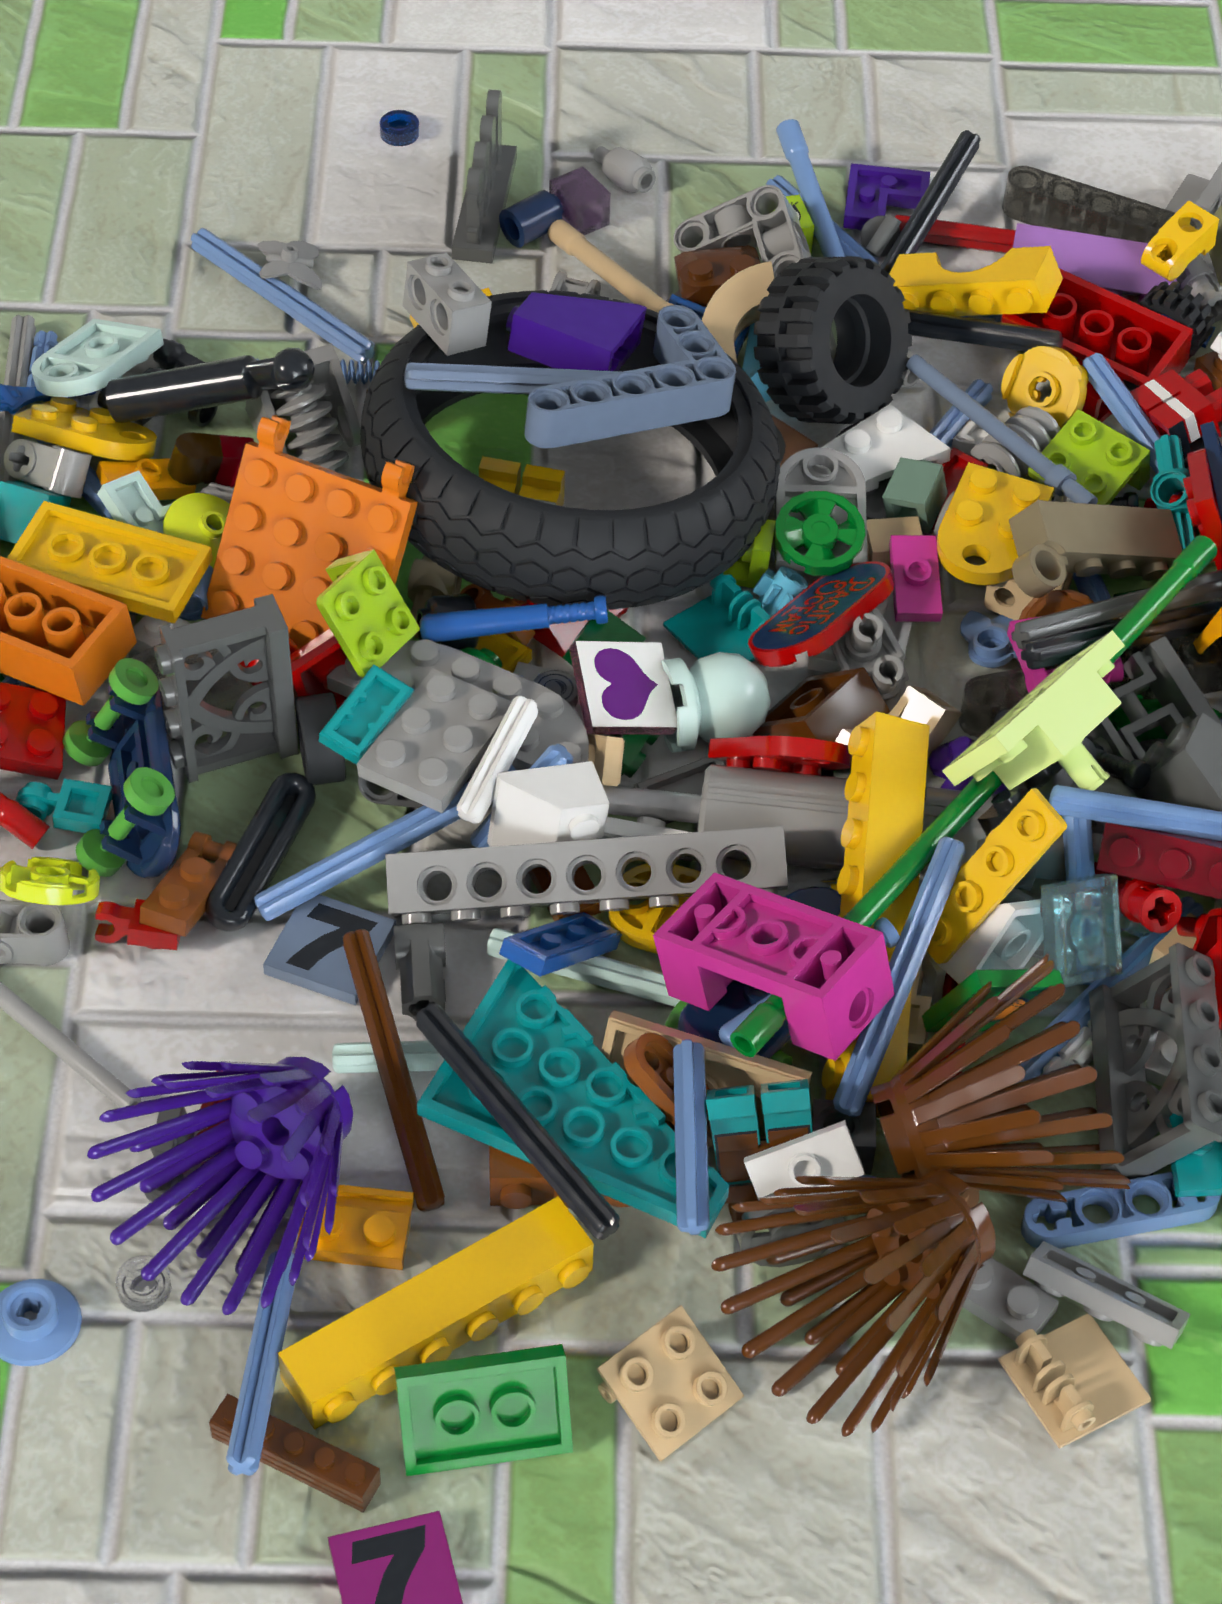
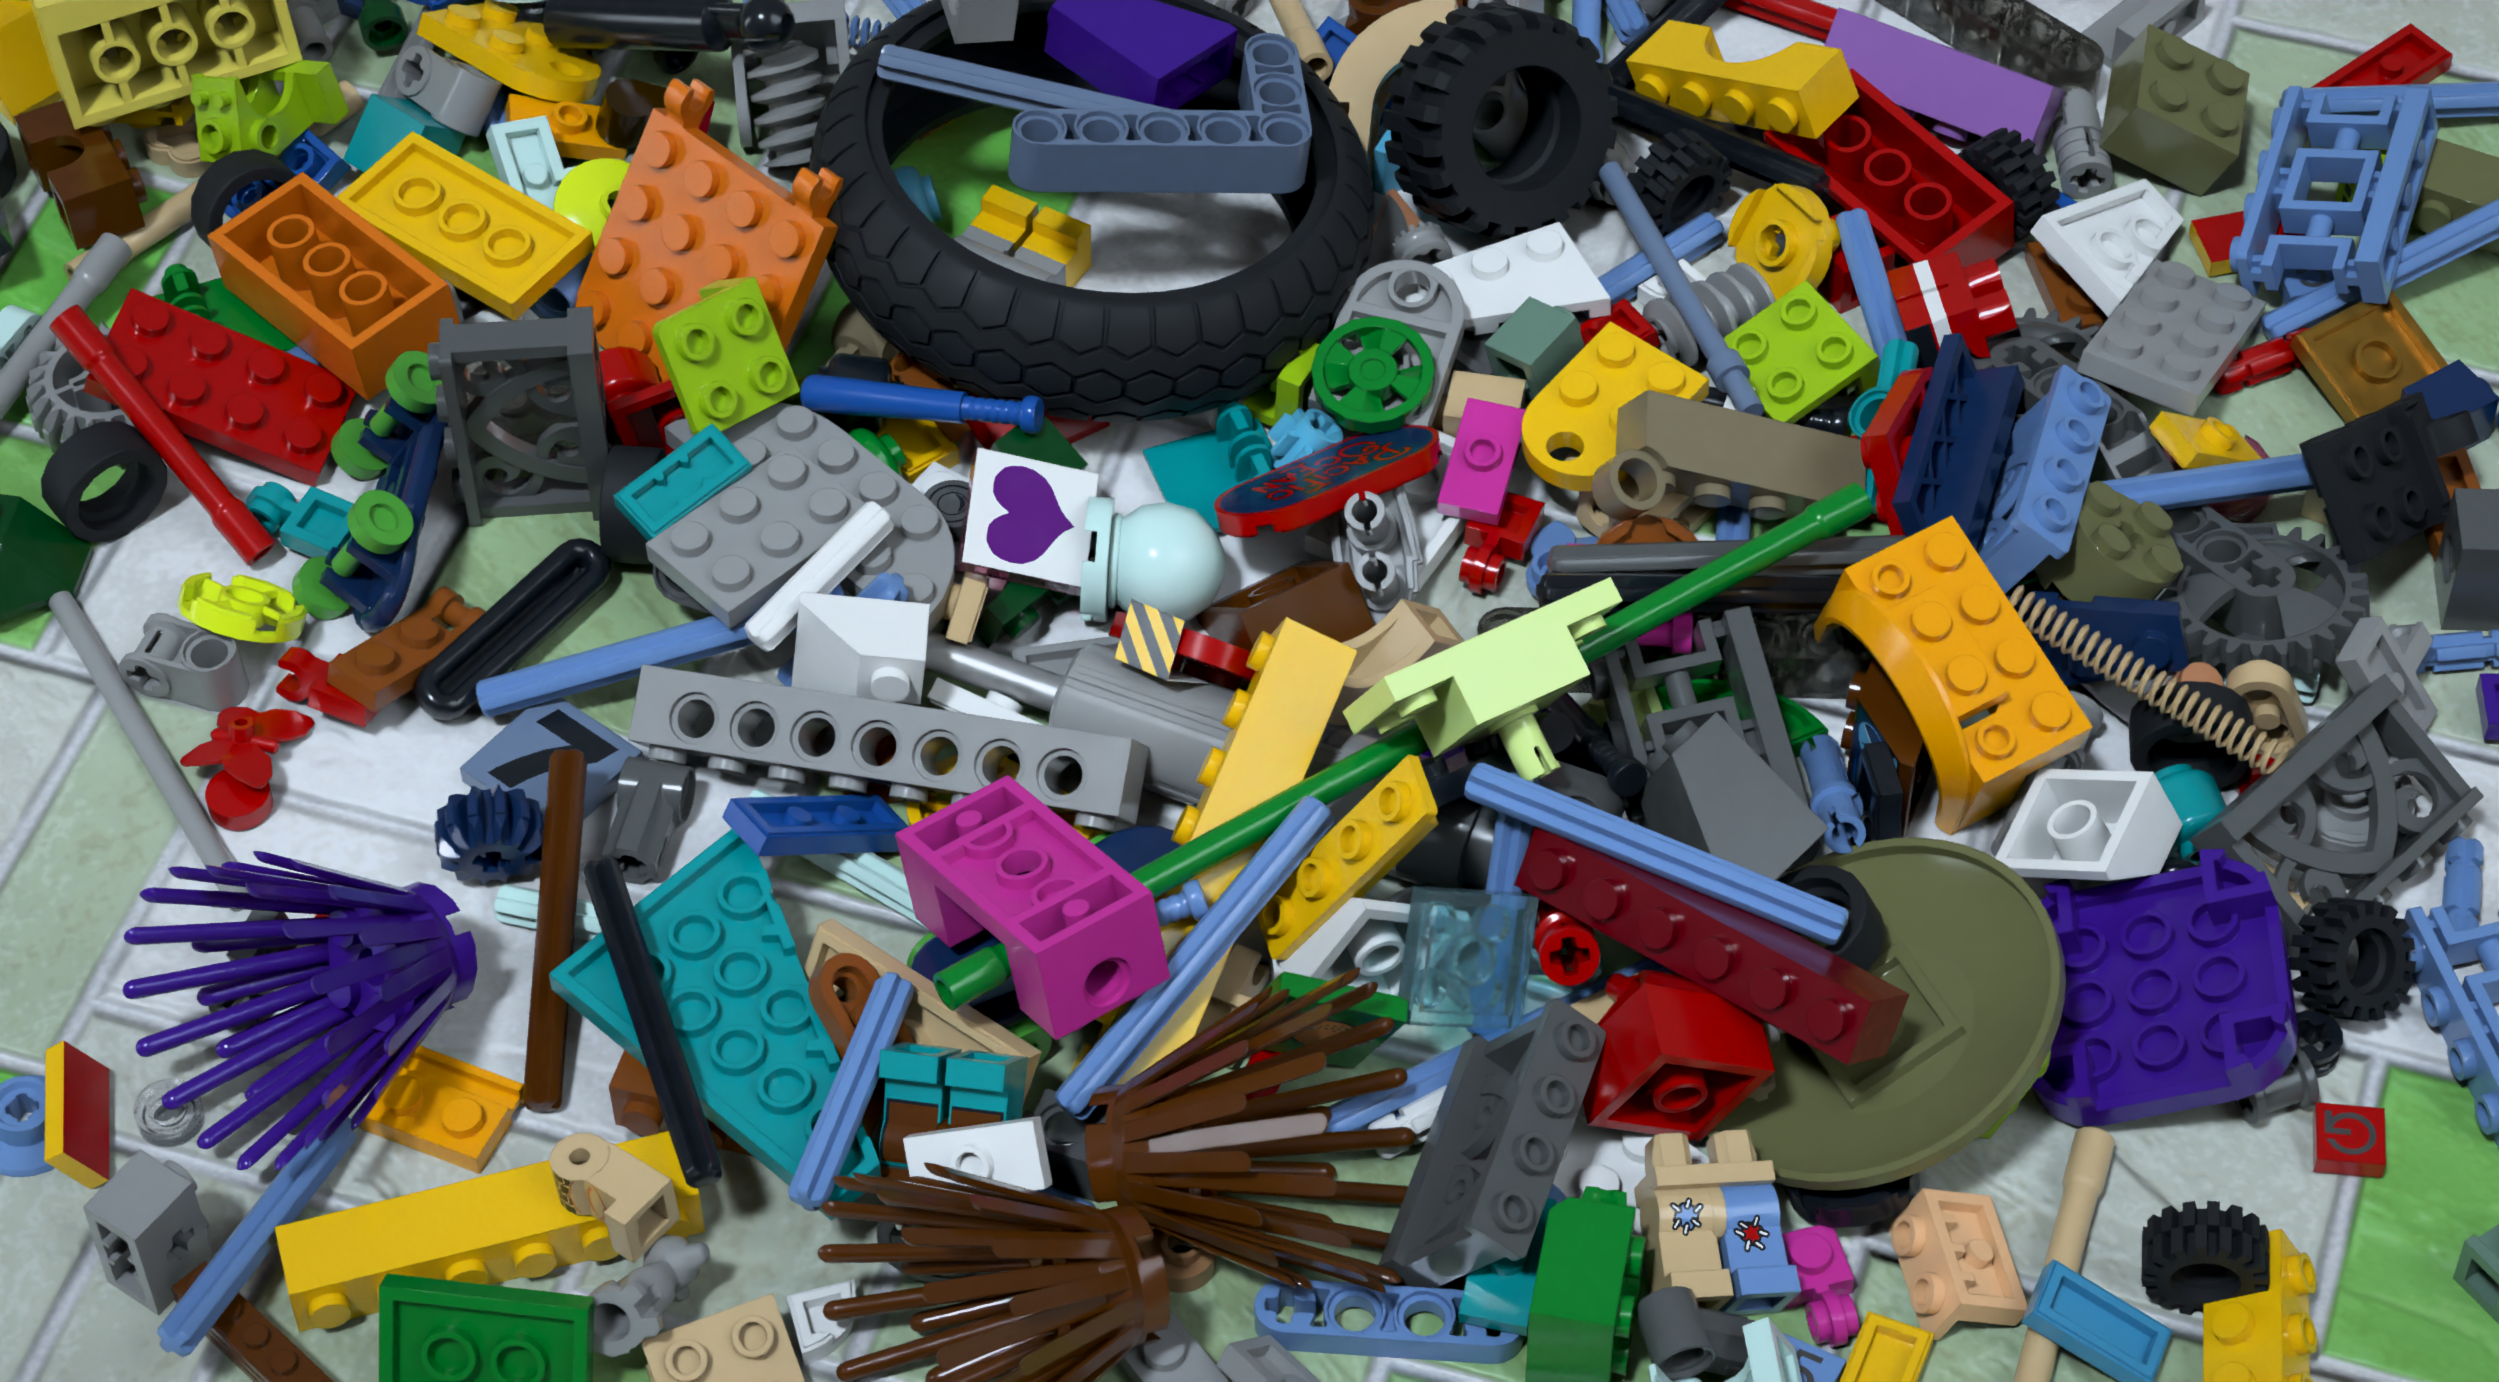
camera: 20 degrees right, 0 degrees up
yellow leg [1141,200,1219,282] -> none
none -> red tile [44,1040,109,1189]
none -> light grey brick [83,1149,214,1316]
none -> red piece [180,707,314,789]
none -> red tile [205,770,273,831]
none -> dark blue gear [434,784,544,885]
none -> tan leg [549,1133,681,1263]
none -> light grey animal [589,1235,710,1357]
none -> white tile [786,1279,857,1366]
none -> sticker [1115,599,1208,684]
none -> light grey bush [1392,221,1452,265]
none -> red plate [1459,492,1545,595]
none -> black tyre [1627,128,1732,237]

